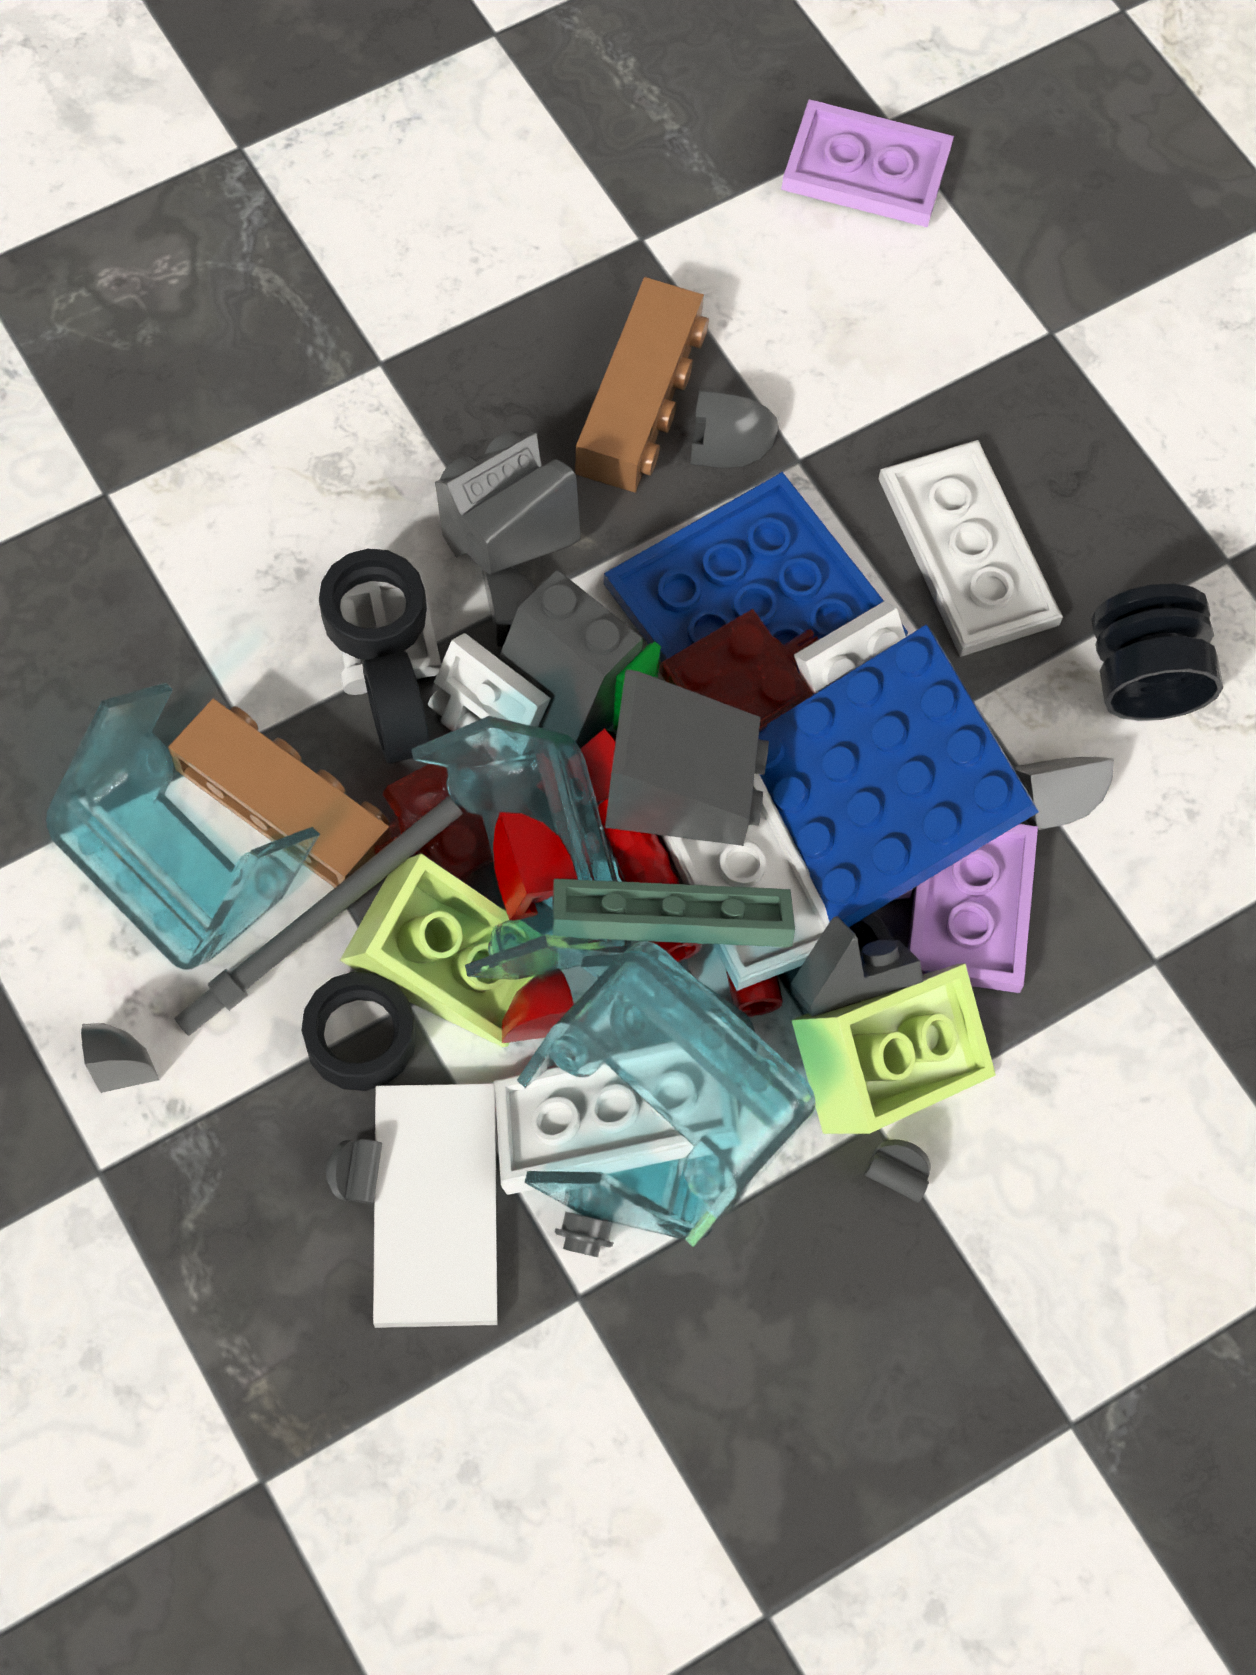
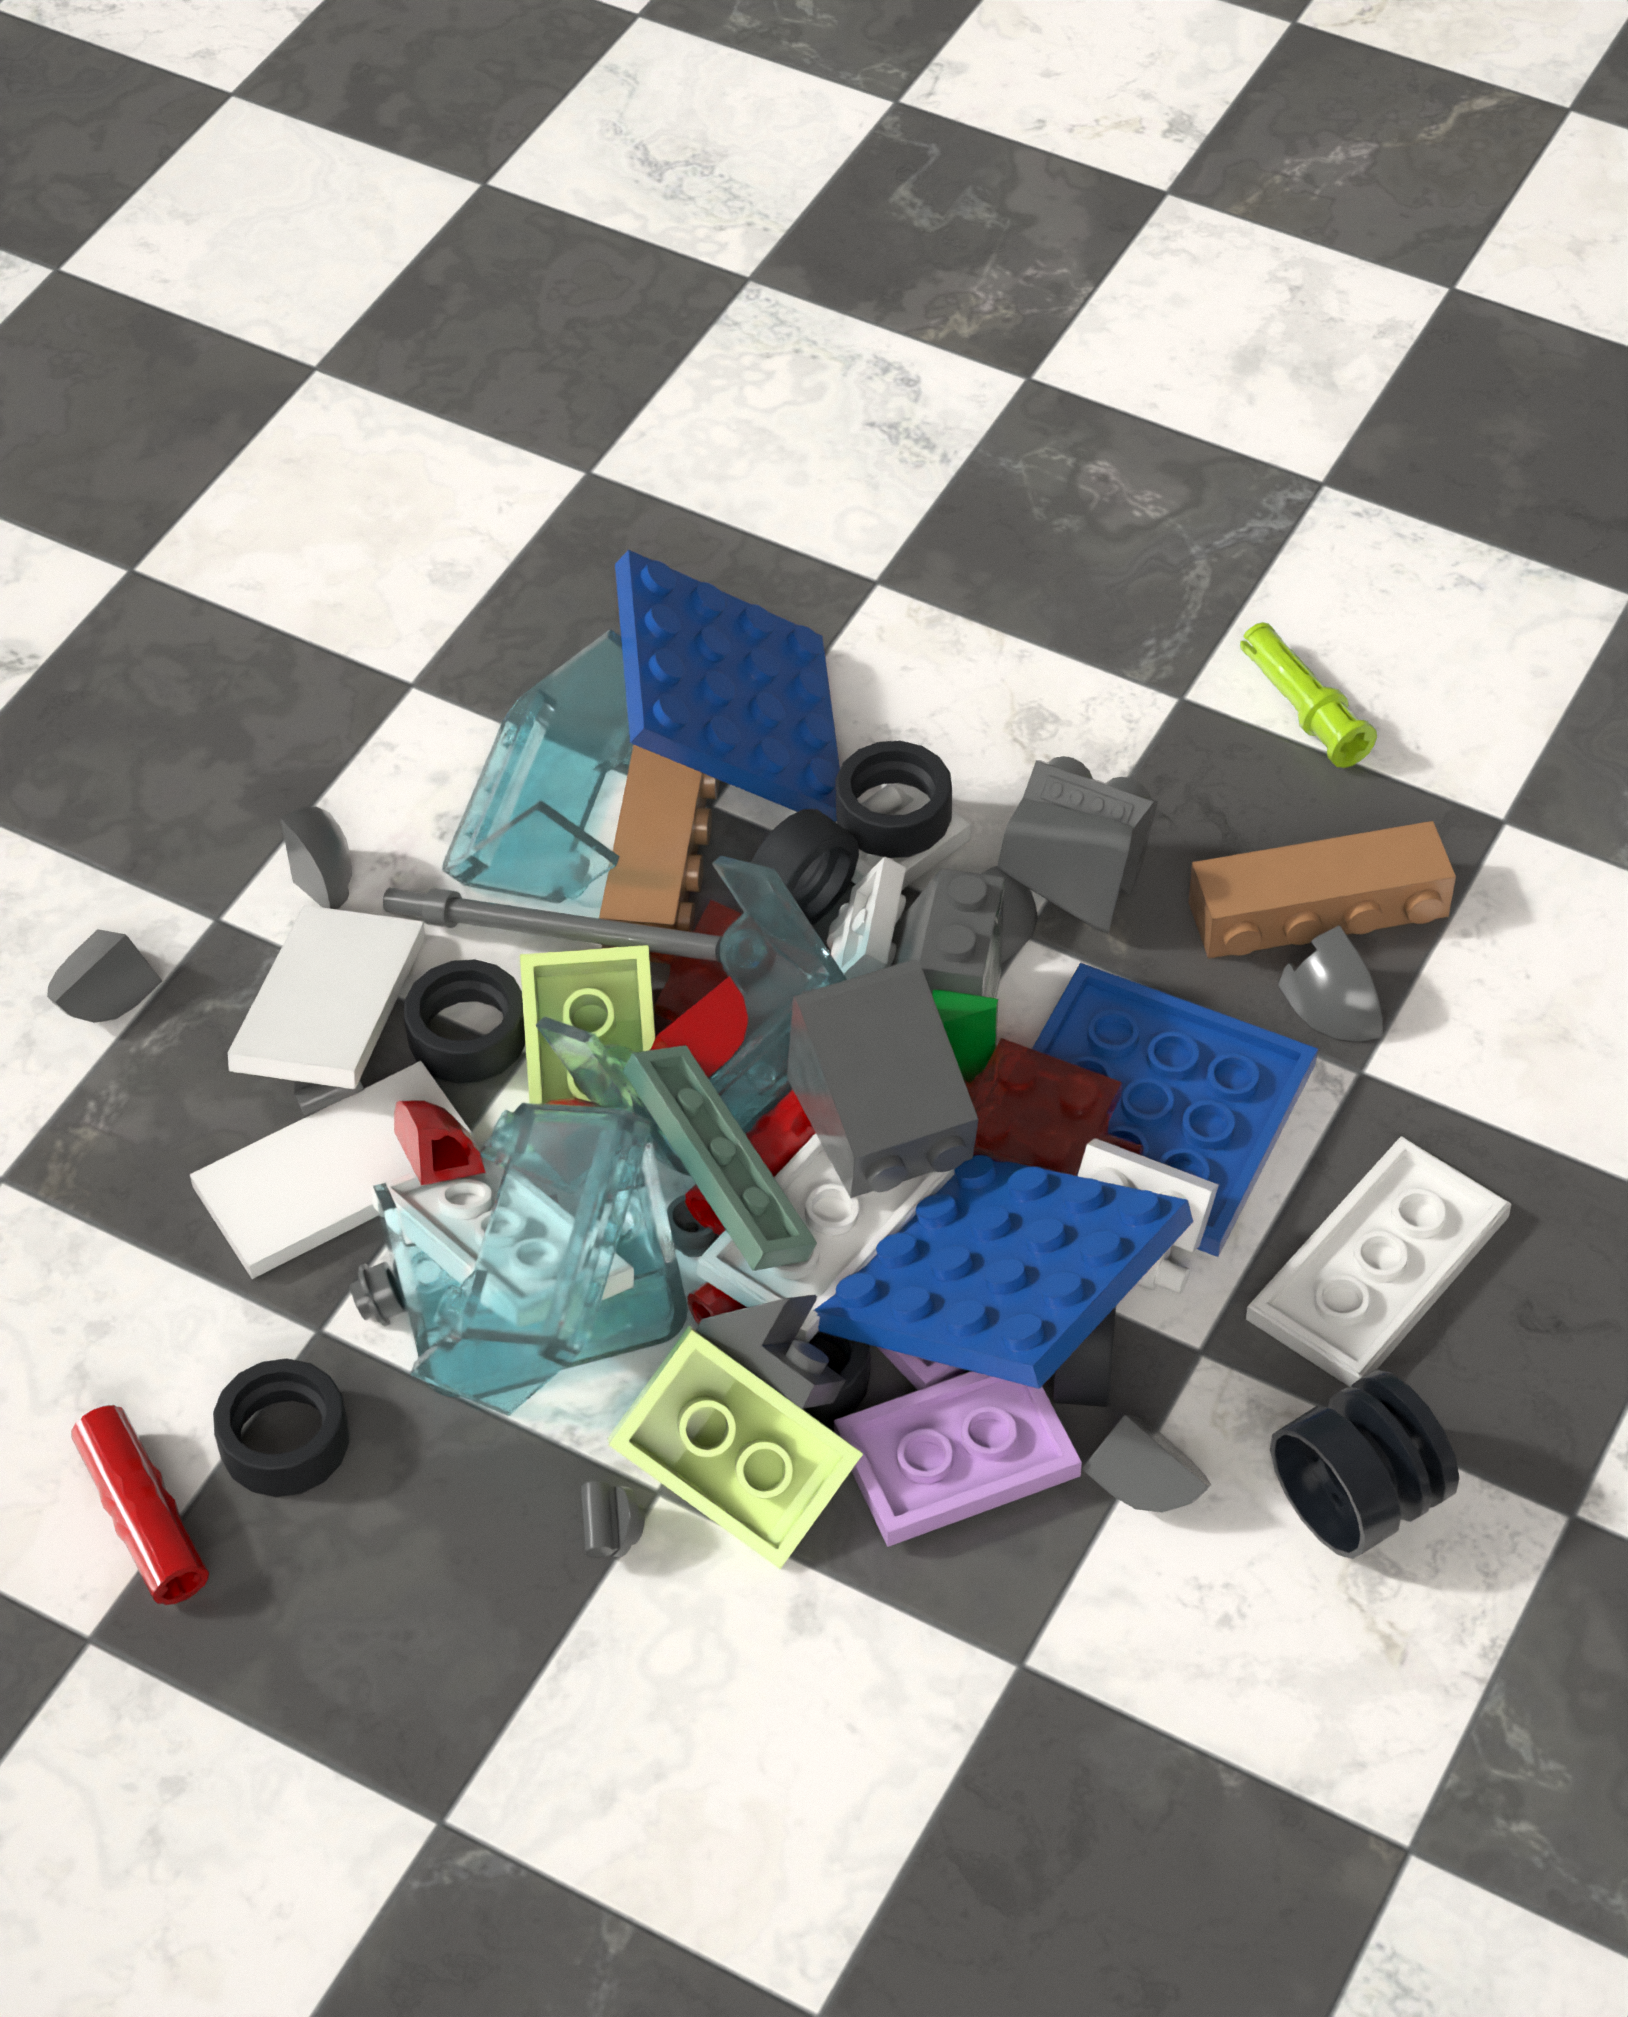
camera: 65 degrees right, 15 degrees down
none -> dark grey brick [47,929,162,1023]
none -> red axle [71,1405,209,1605]
none -> black tyre [213,1358,349,1497]
none -> white tile [228,905,425,1089]
none -> red brick [394,1100,486,1186]
none -> blue plate [615,549,840,822]
none -> lime pin [1240,622,1377,768]

